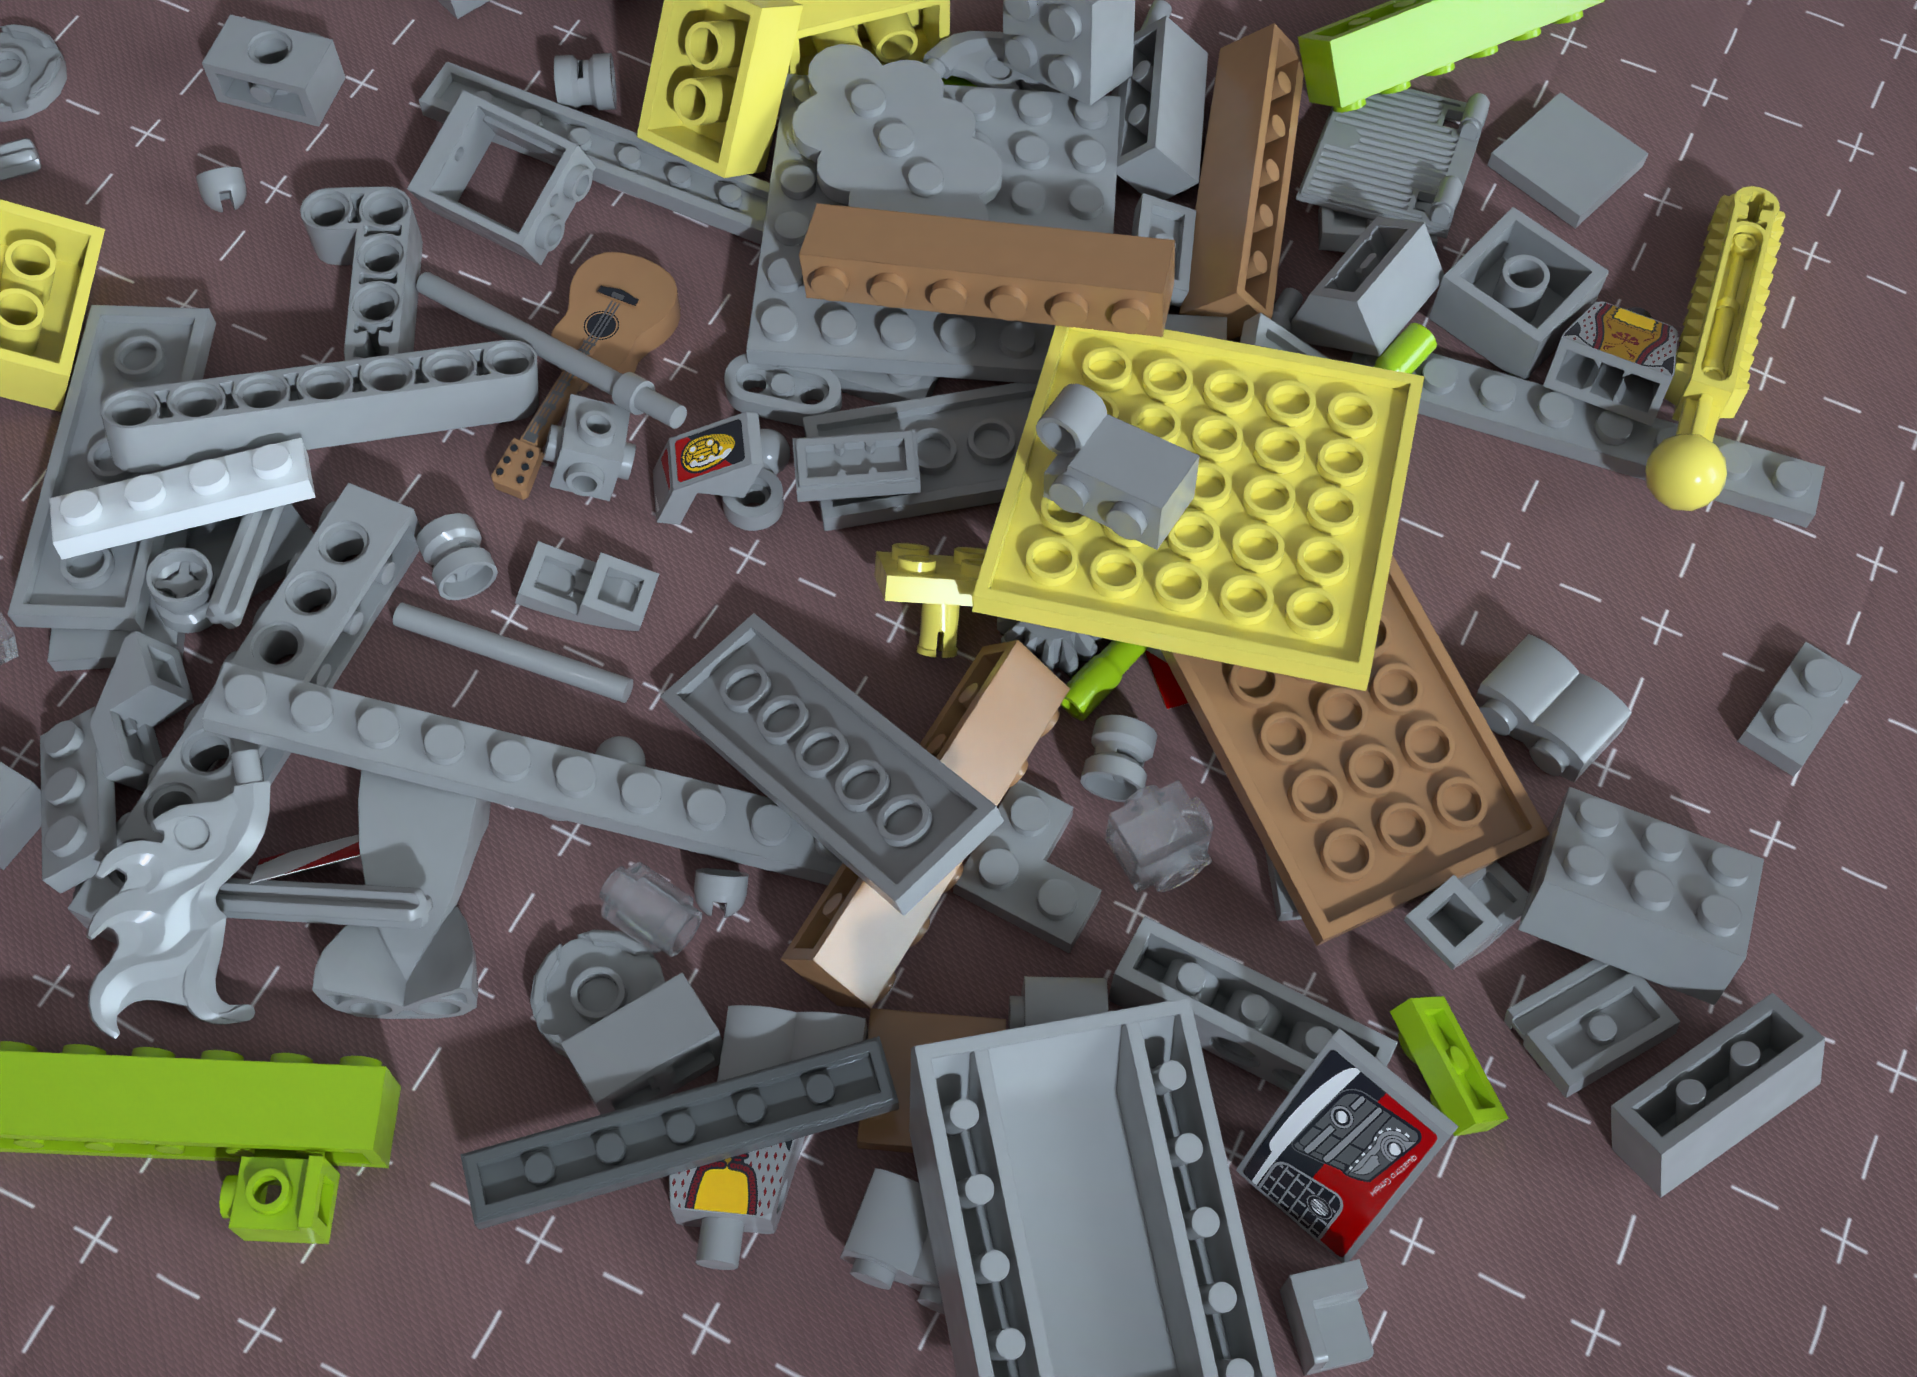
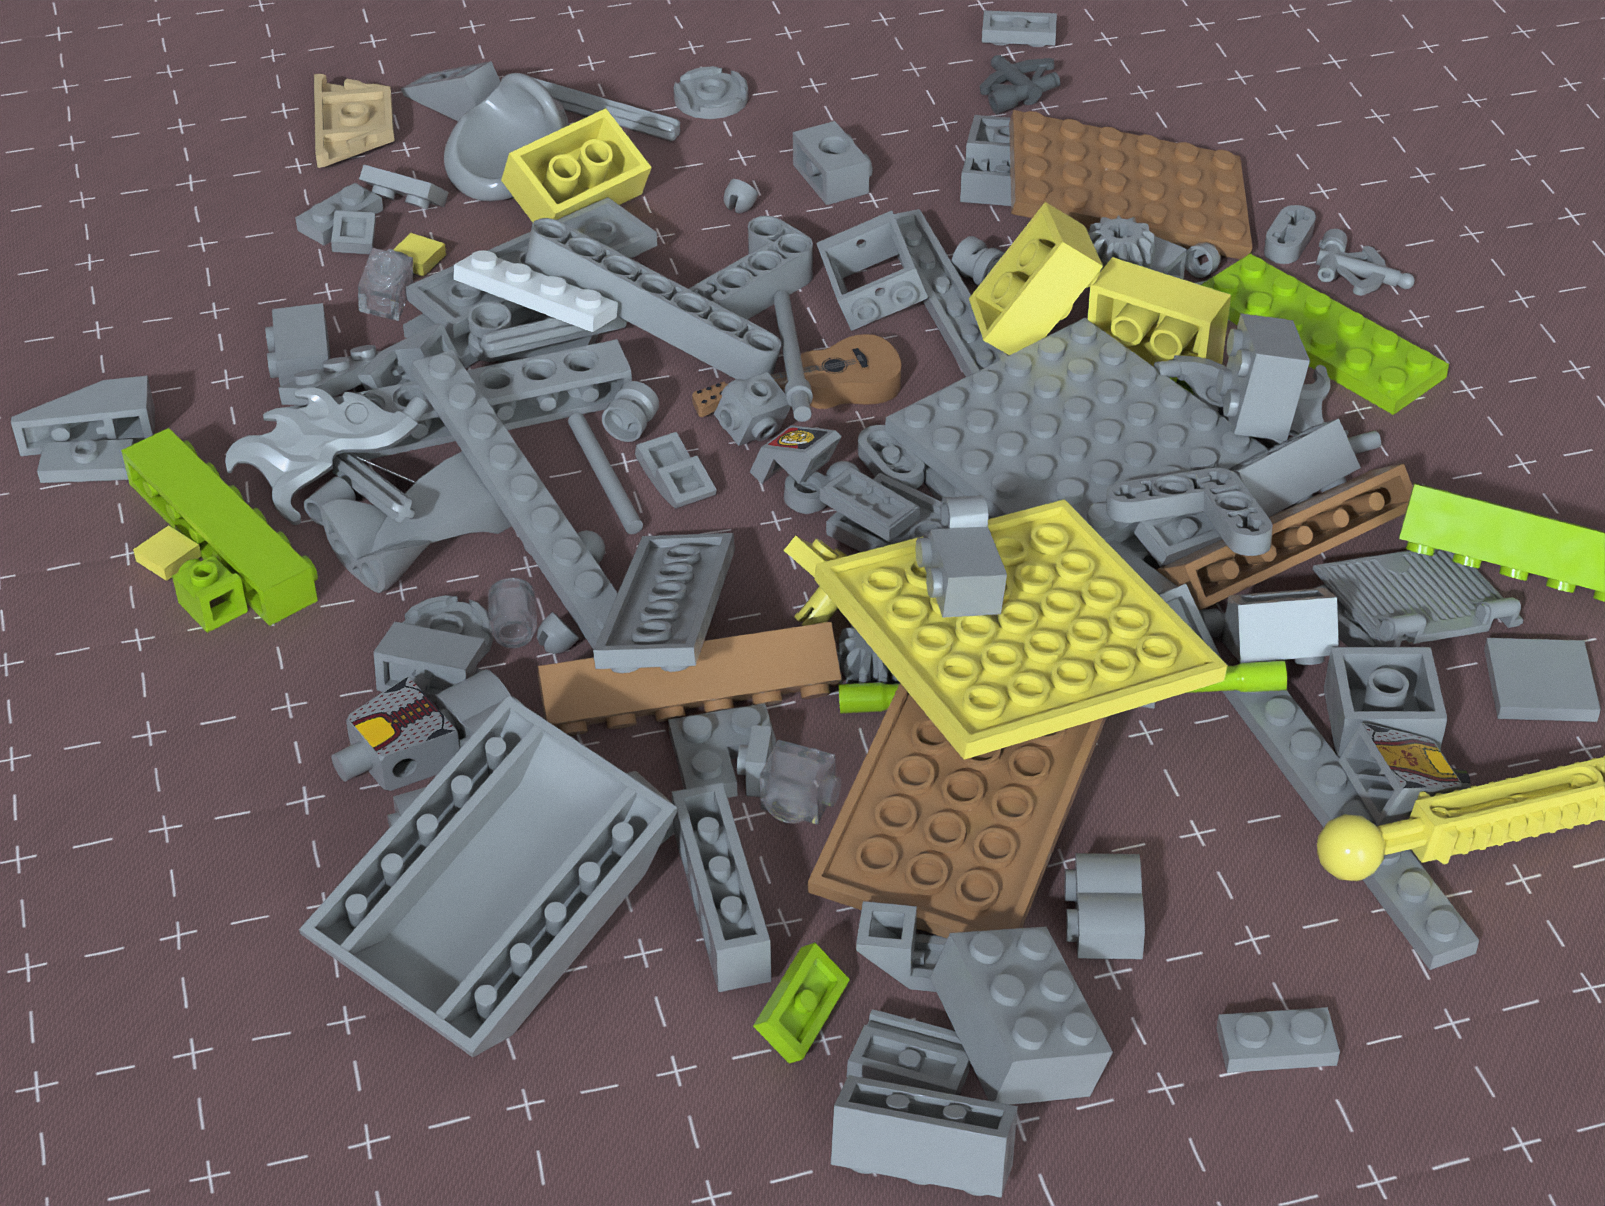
camera: 50 degrees right, 20 degrees down
dark grey tile [460,1036,899,1230] -> none
light grey plate [792,44,1003,221] -> none
medium nougat brick [799,203,1175,337] -> none
light grey wheel [1080,715,1158,802] -> none
slope [1236,1028,1459,1263] -> none
light grey panel [1279,1259,1374,1376] -> none
none -> light yellow tile [133,525,202,581]
none -> light grey hinge [304,477,356,526]
none -> light grey plate [737,725,773,798]
none -> light grey beam [1106,468,1273,556]

